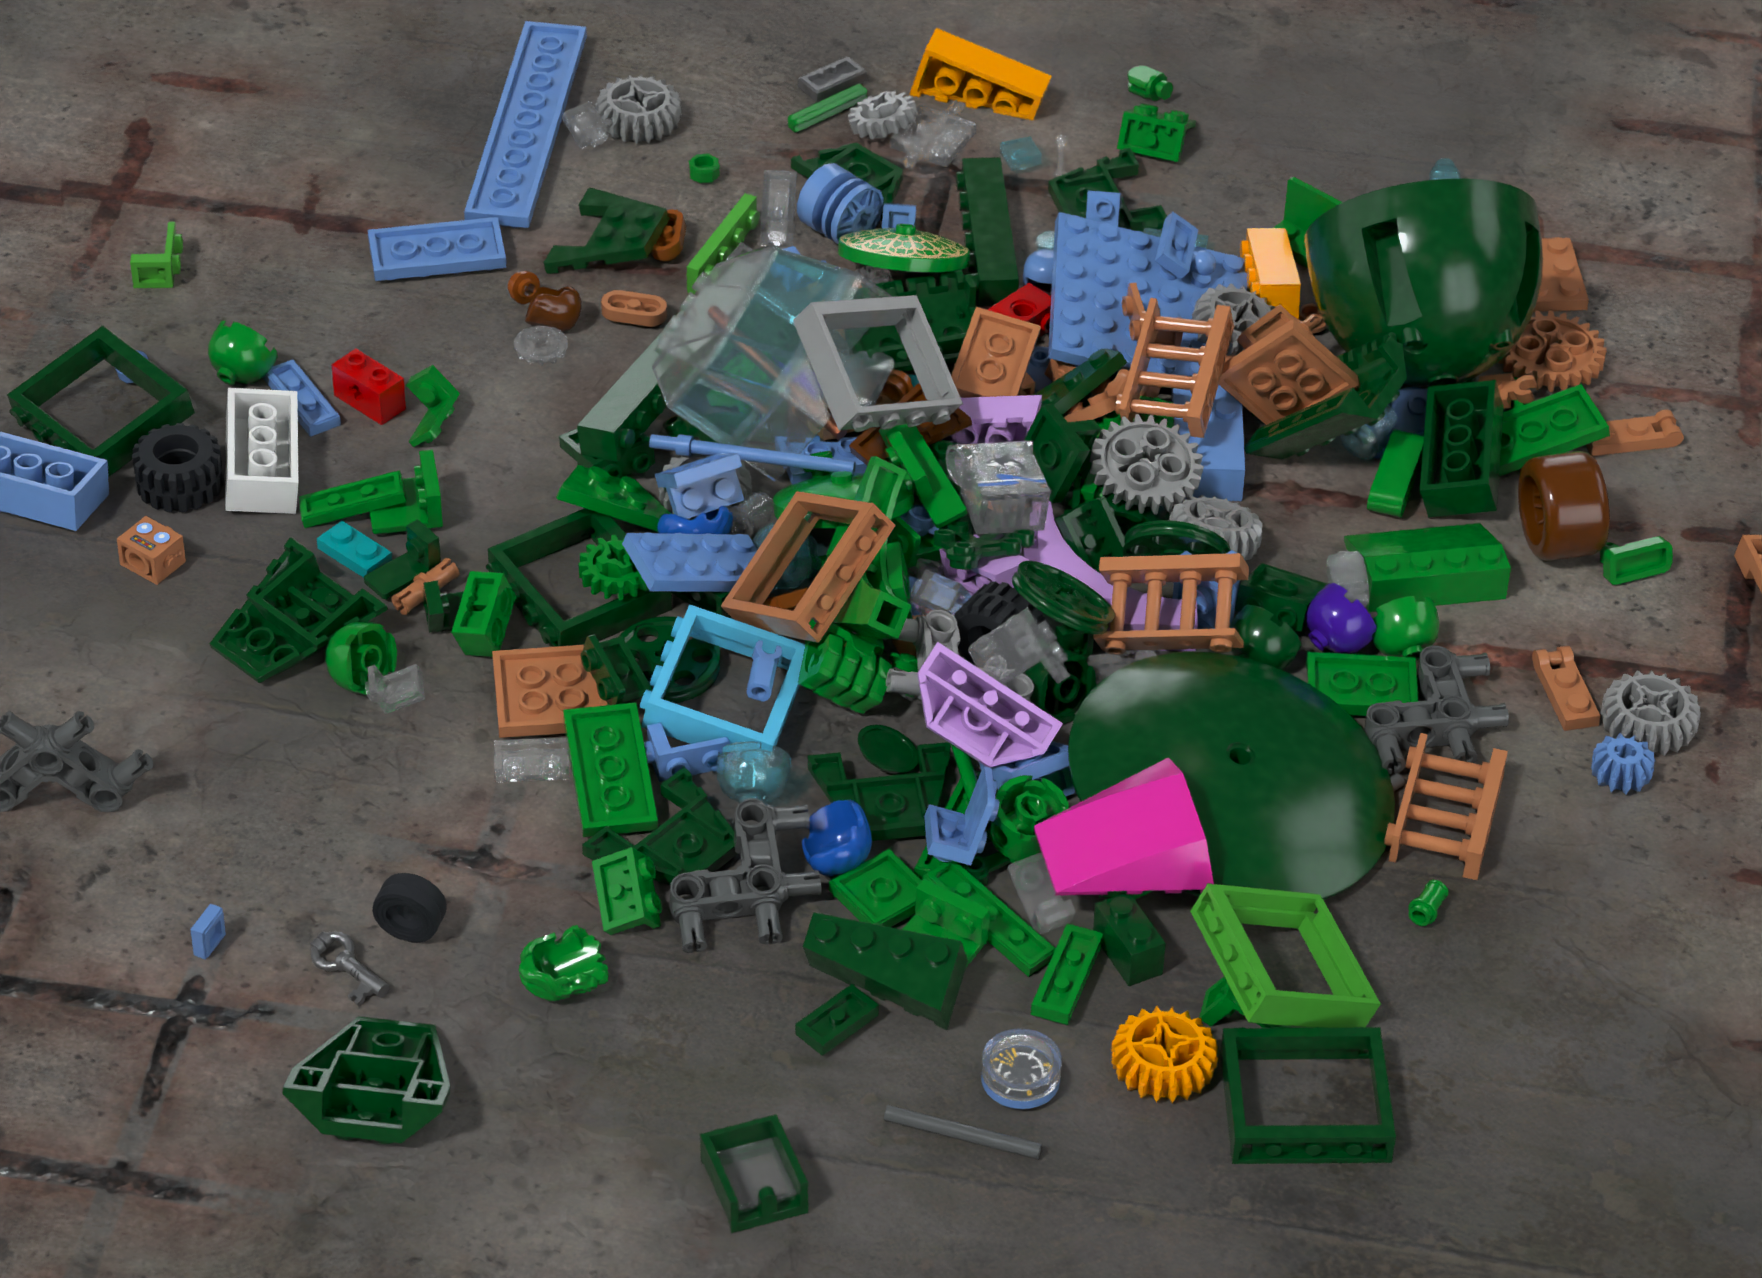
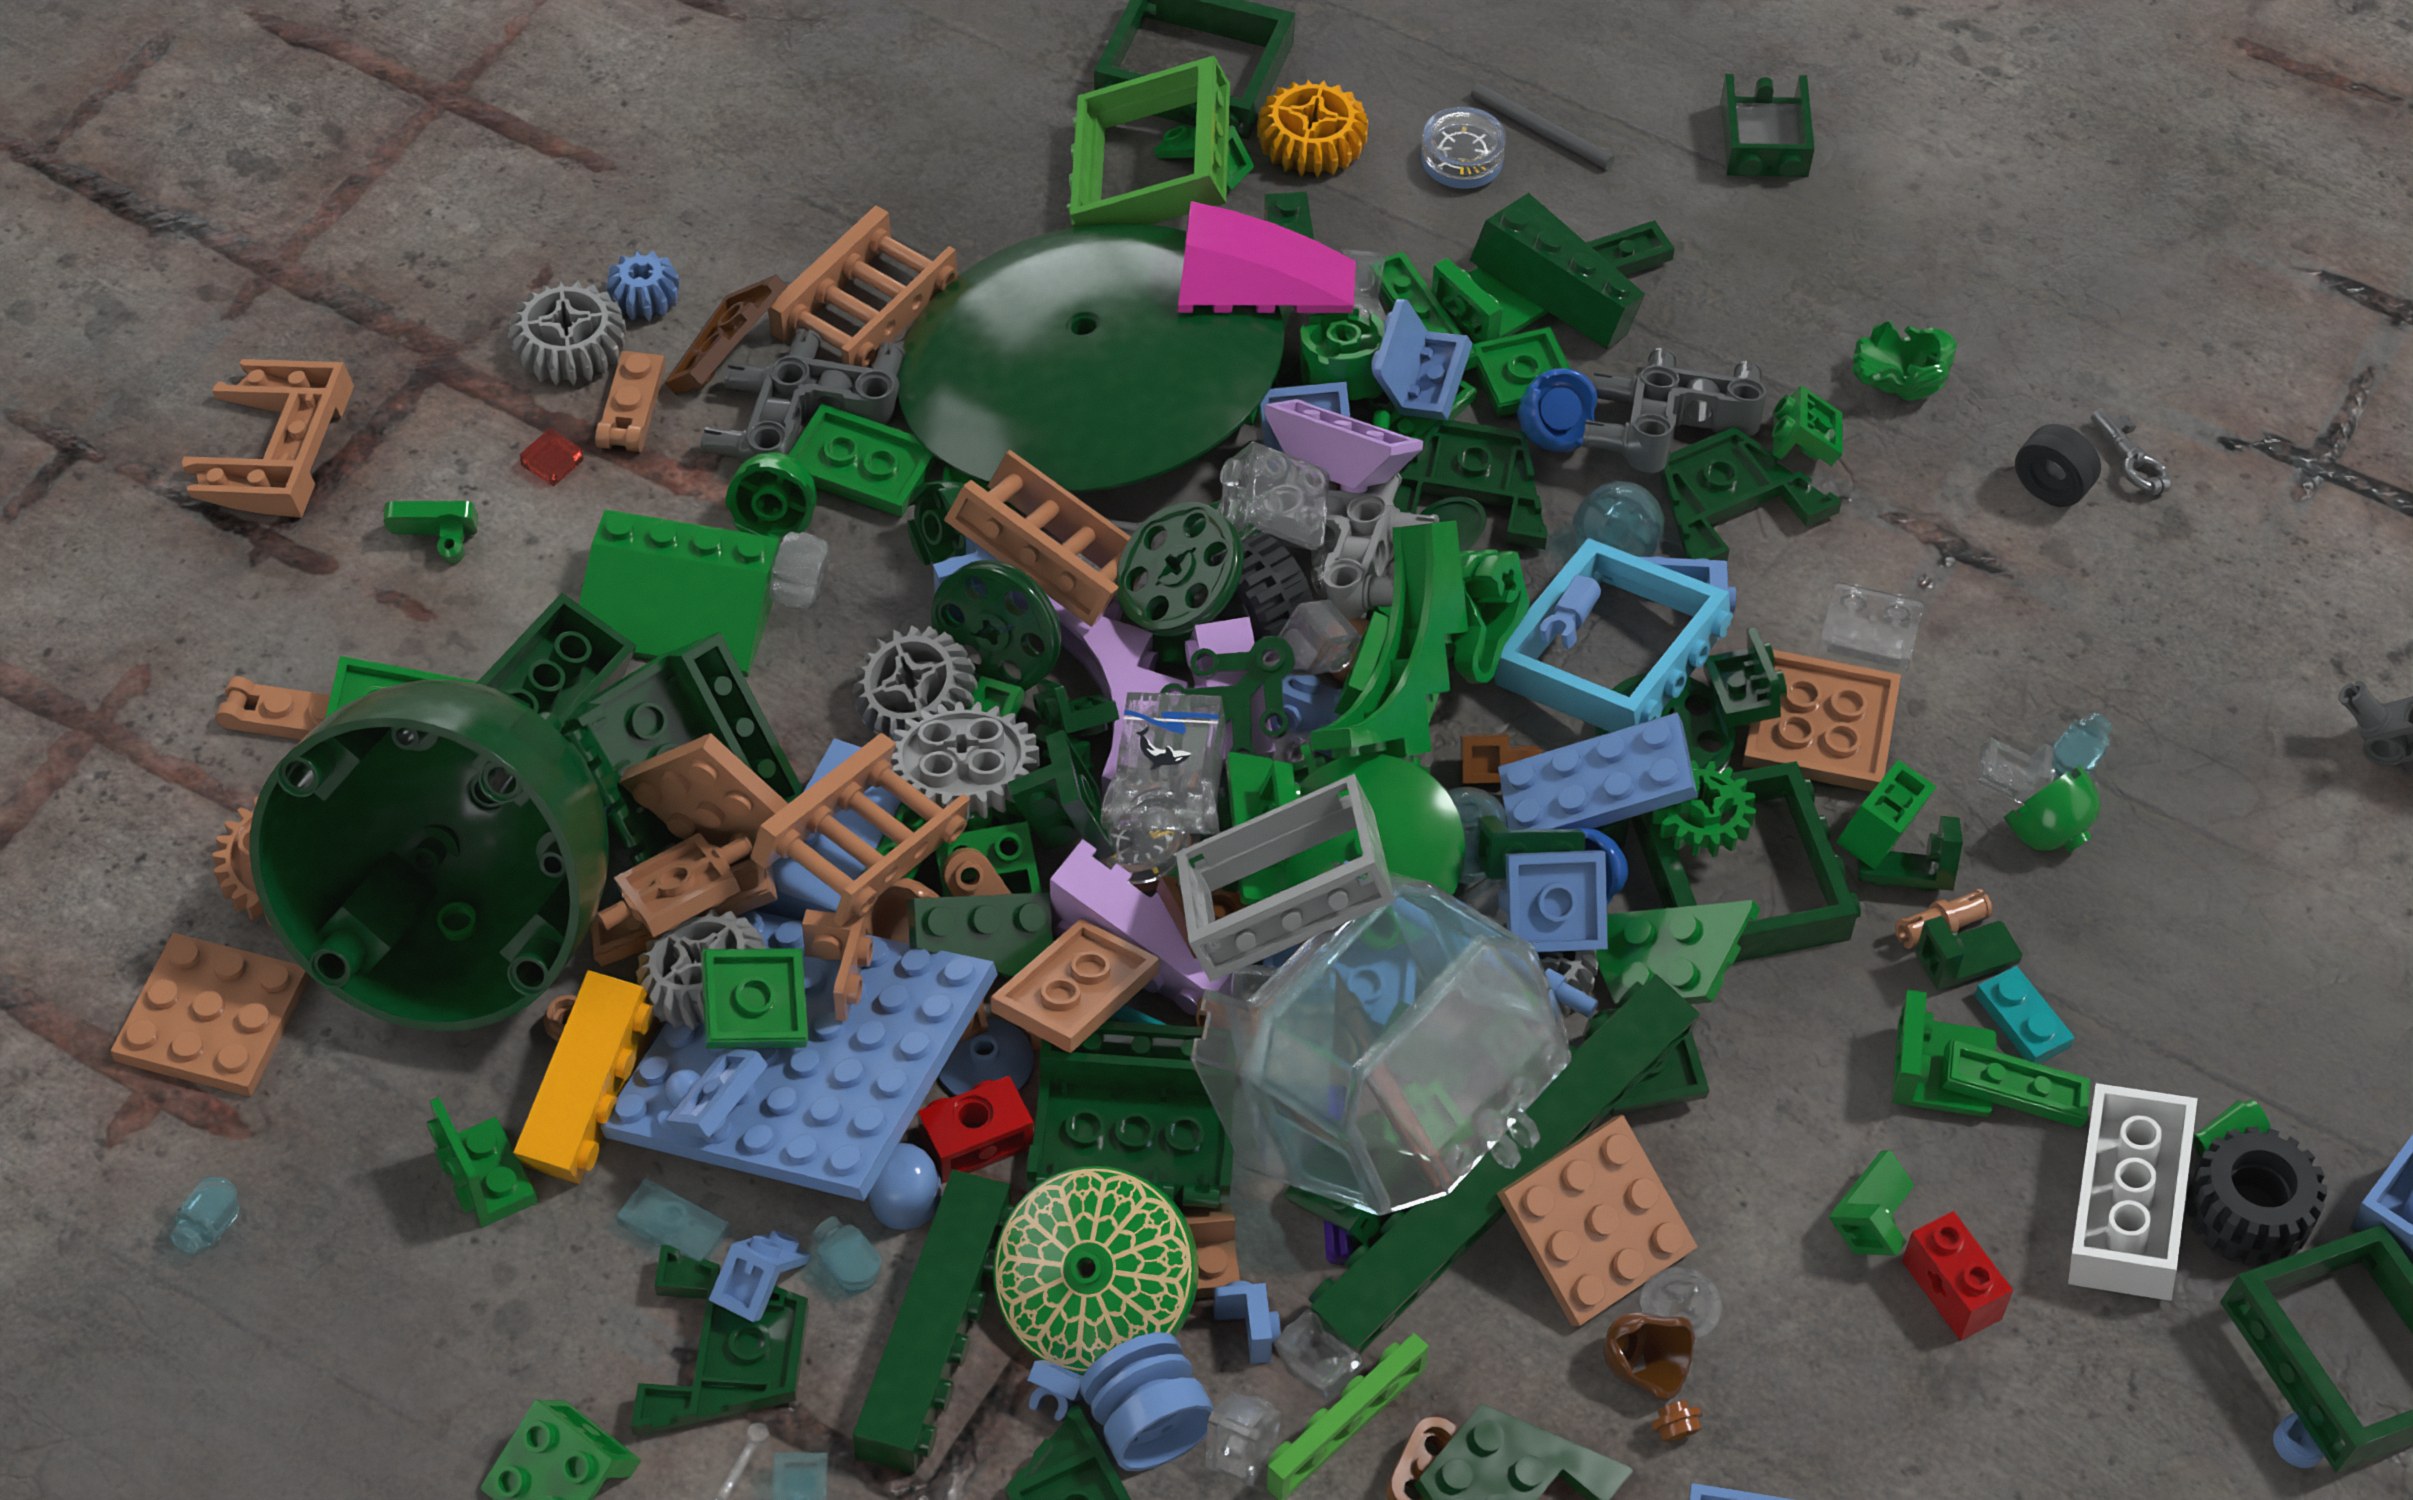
camera: 160 degrees left, 10 degrees up
nougat head [117,516,186,585] -> none
medium blue tile [190,903,226,960] -> none
green cylinder [208,321,278,385] -> none
dark green wedge [209,537,388,683] -> none
medium blue tile [264,359,341,437] -> none
dark green wedge [283,1016,450,1144] -> none
green plate [563,703,658,837] -> none
nougat plate [601,290,667,327] -> none
nougat window [721,491,895,643] -> none
green plate [1031,923,1104,1025] -> none
dark green plate [1235,563,1327,632] -> none
dark purple cylinder [1306,583,1377,654] -> none
green pin [1408,880,1449,926] -> none
reddish brown wheel [1518,451,1610,561] -> none
none -> clear red tile [519,428,584,486]
none -> reddish brown wing [665,274,788,395]
none -> green plate [701,948,808,1049]
none -> dark green bracket [1475,815,1586,879]
none -> nougat plate [1497,1115,1698,1326]
none -> clear light blue arm [2051,713,2113,779]
none -> green cone [2192,1099,2271,1157]

